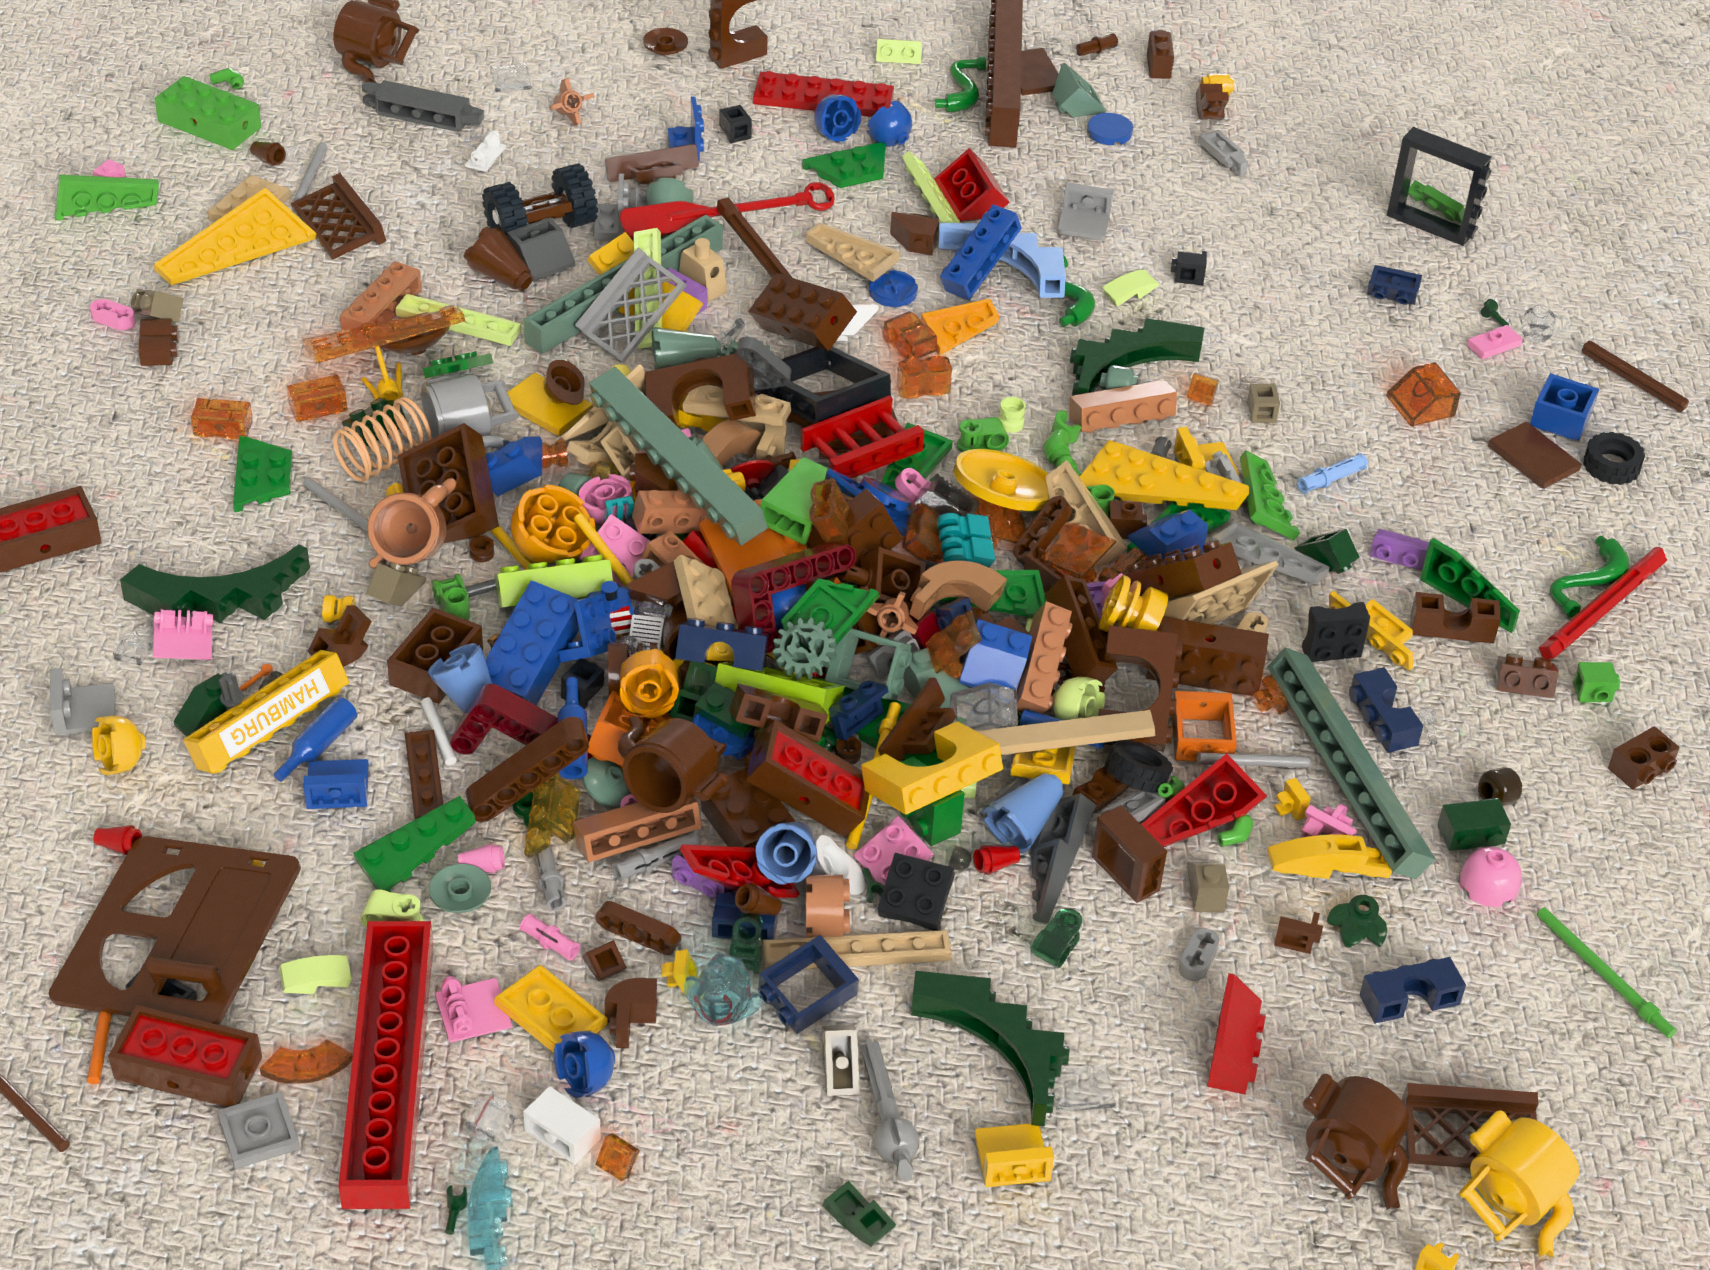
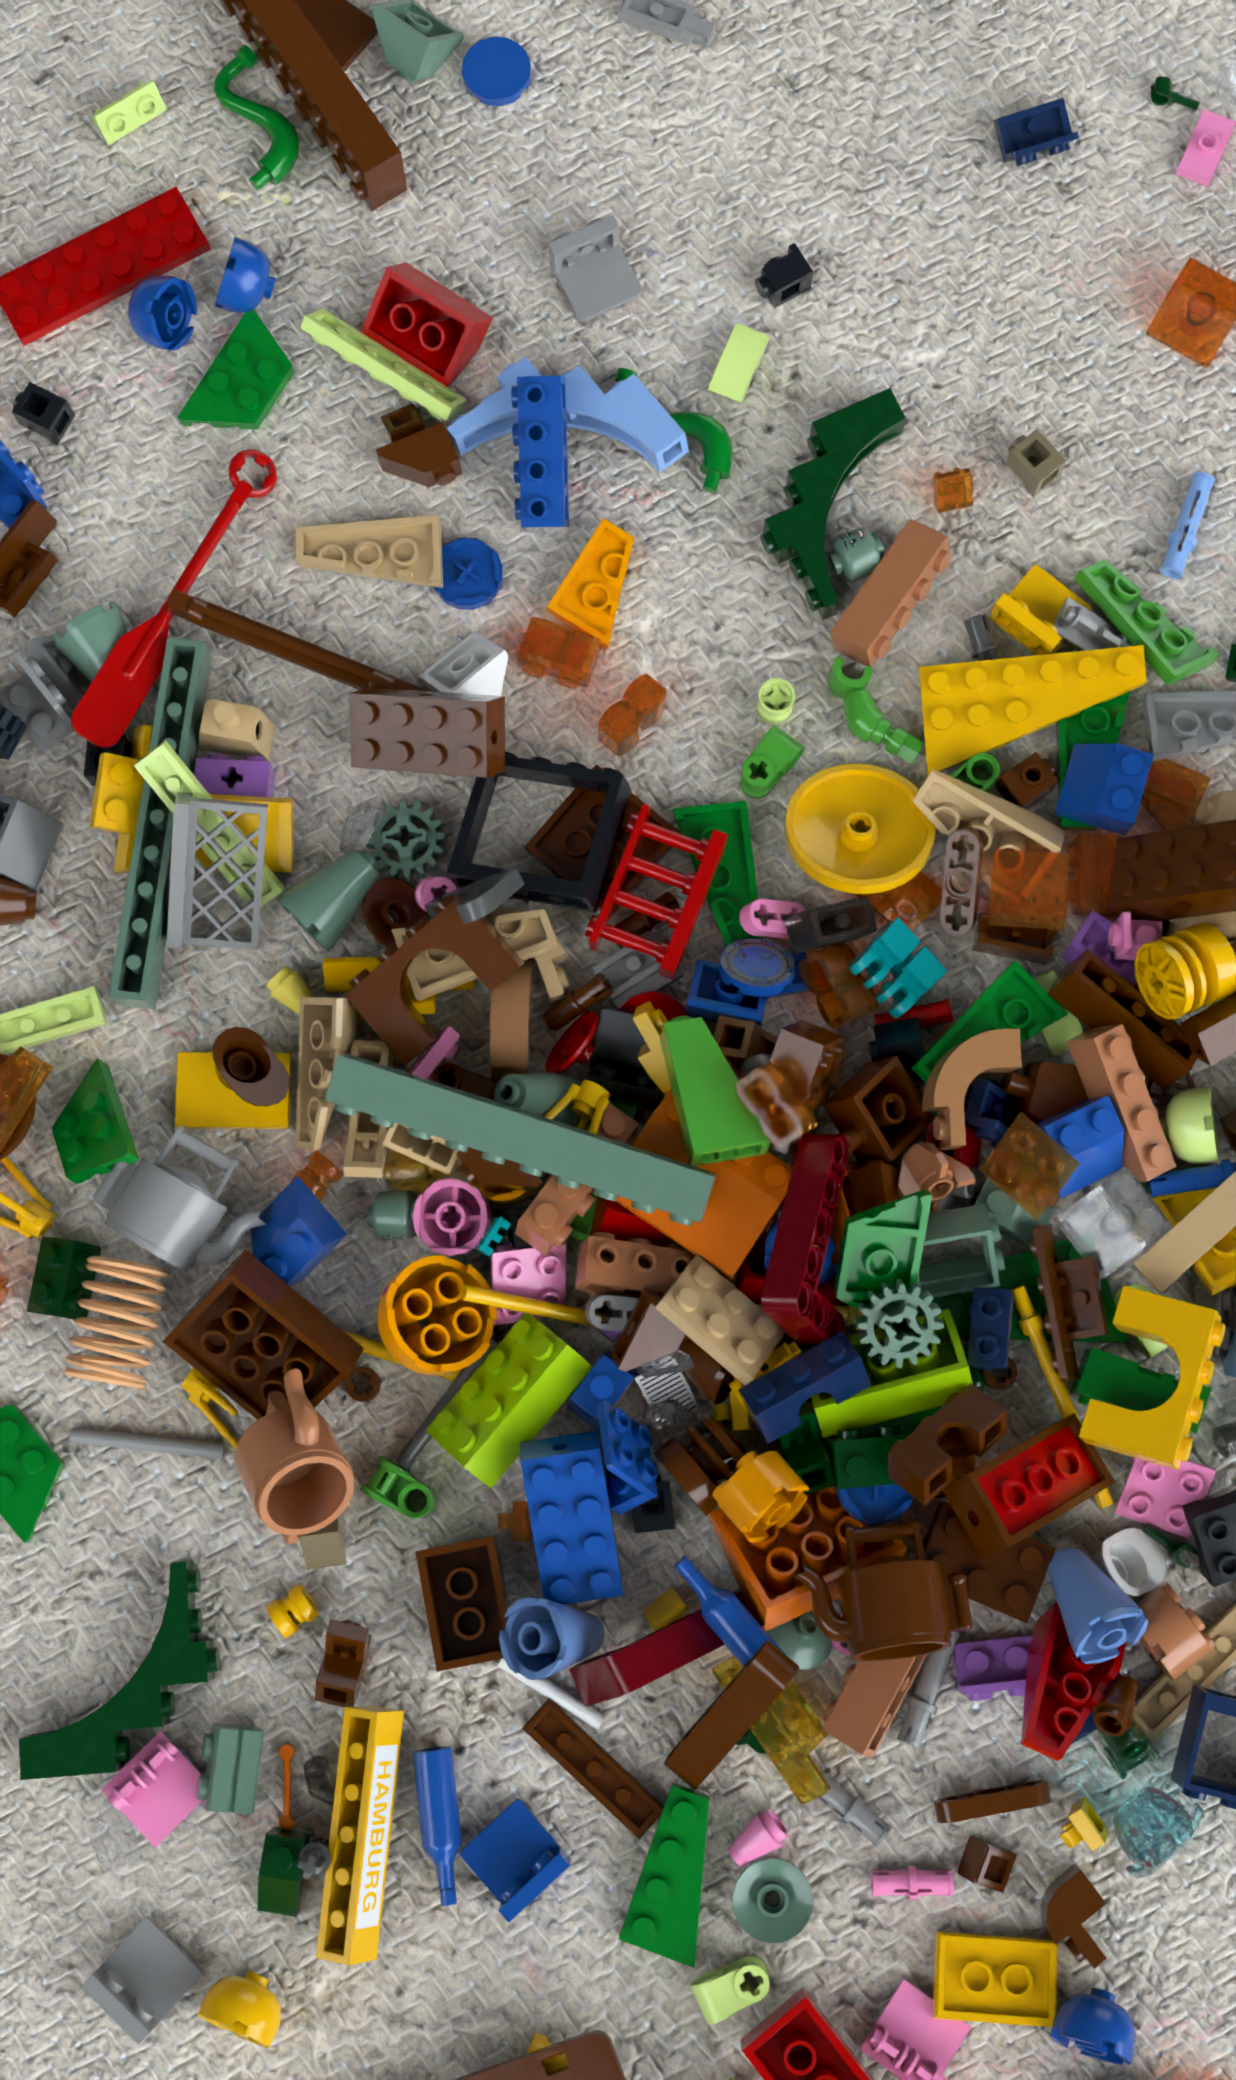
camera: 30 degrees left, 35 degrees up
none -> sand green brick [196,1724,264,1814]

